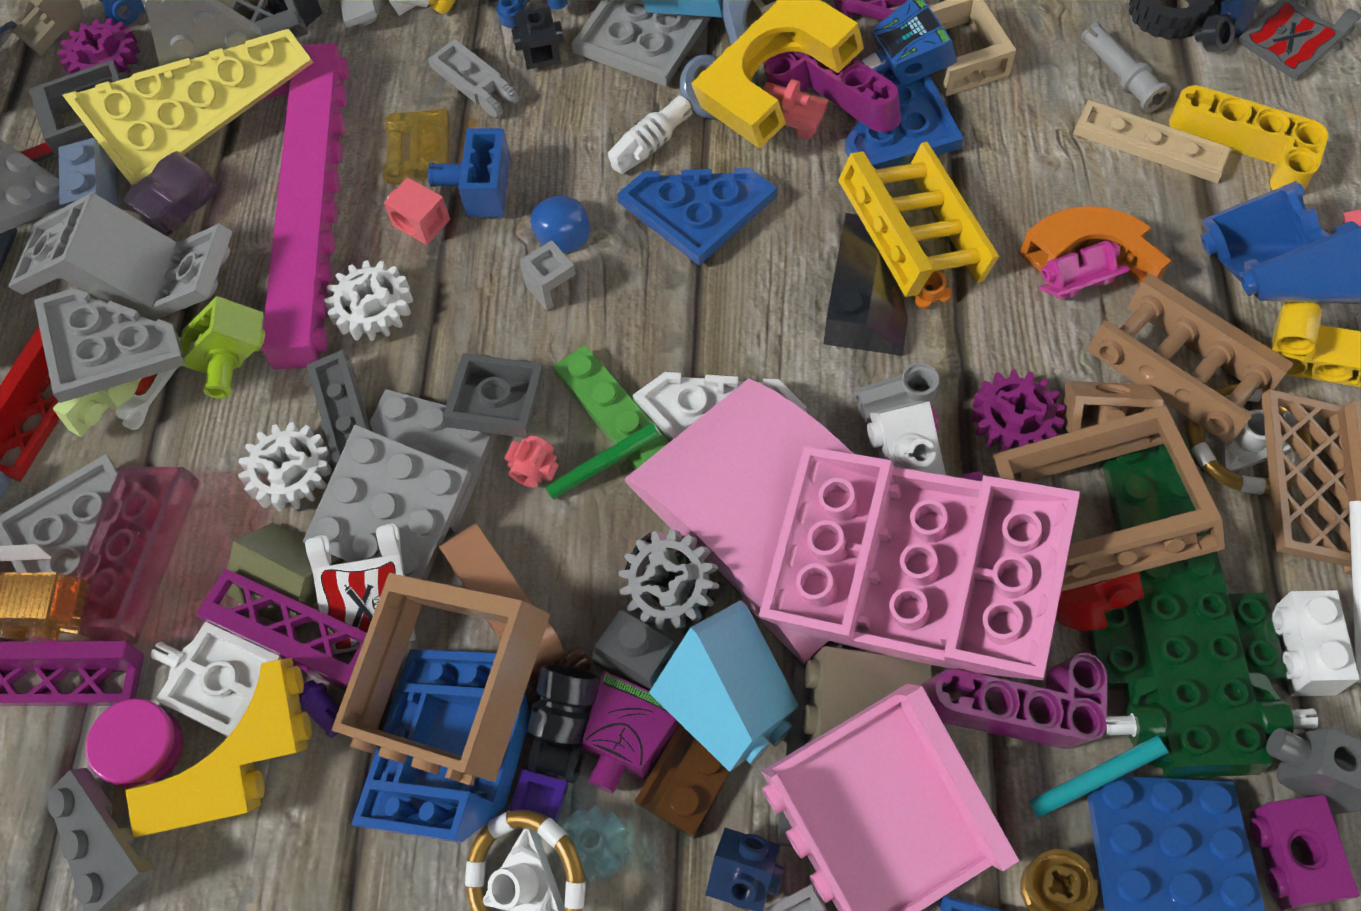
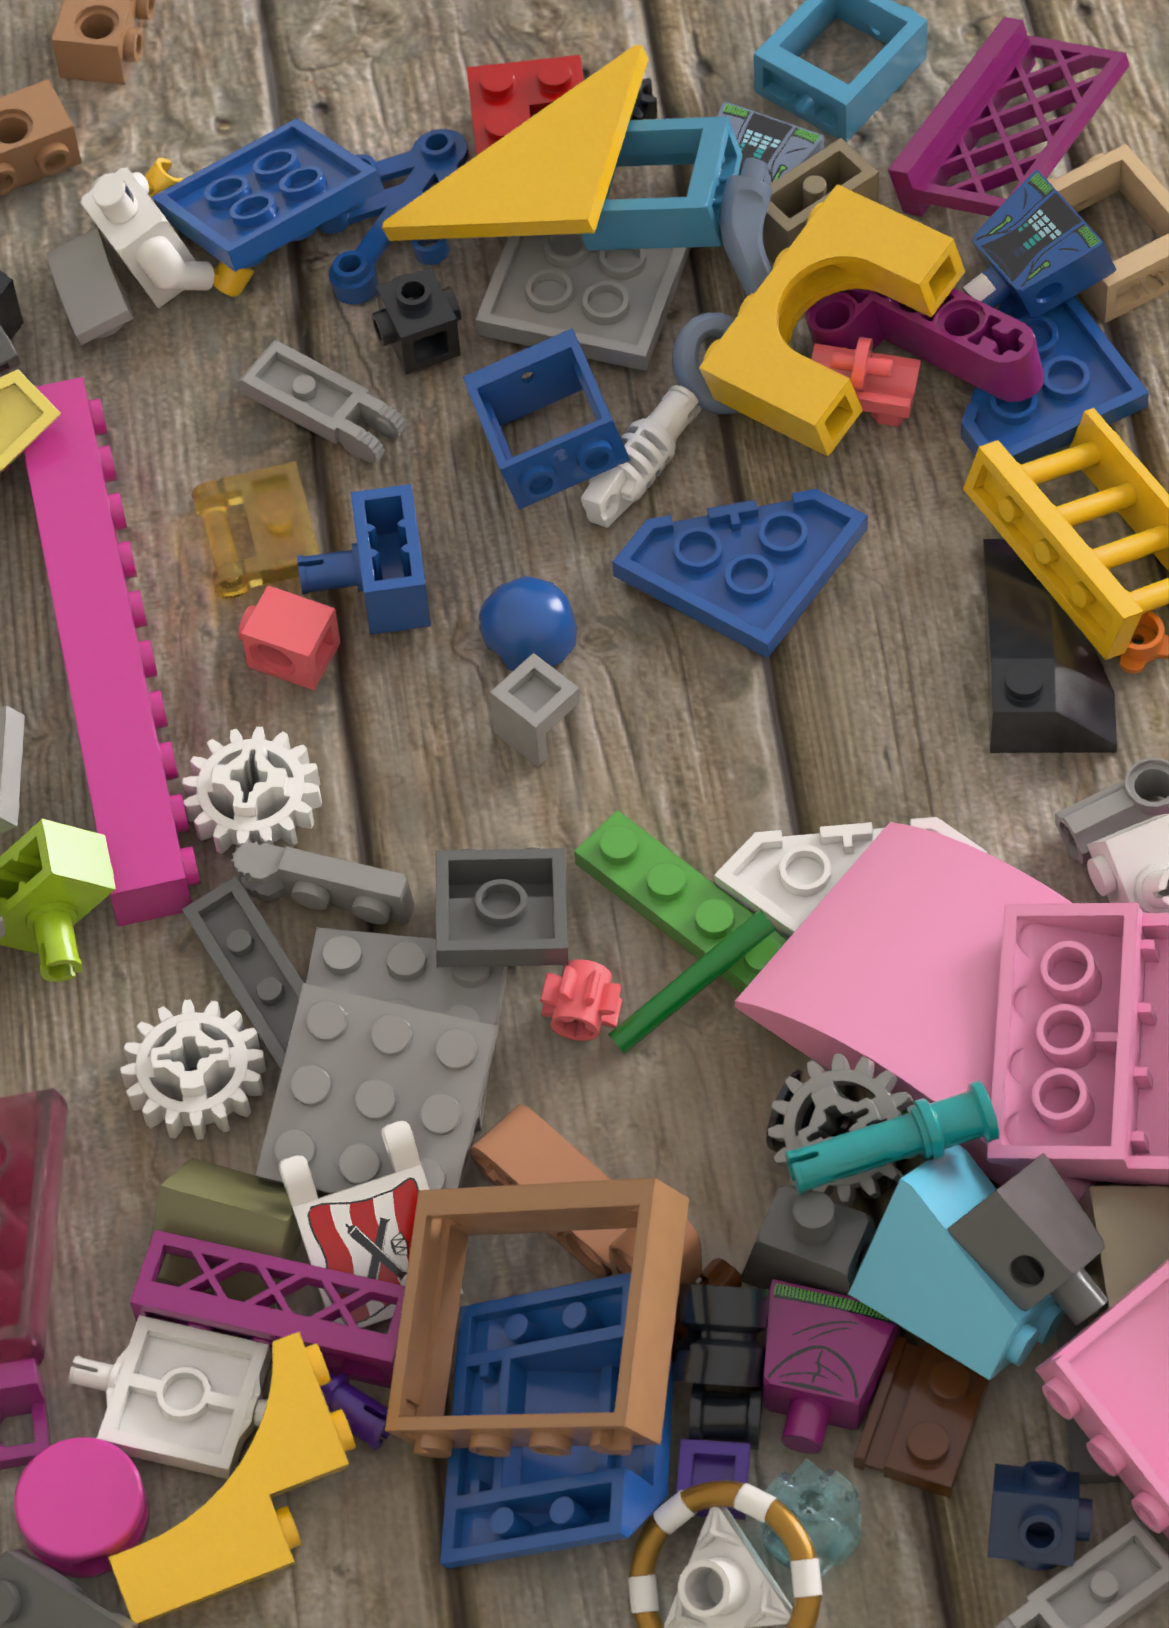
camera: 10 degrees left, 5 degrees down
none -> light grey hinge [231,841,415,924]
none -> blue window [463,328,631,510]
none -> teal pin [785,1080,1000,1194]
none -> dark grey torso [947,1153,1109,1326]

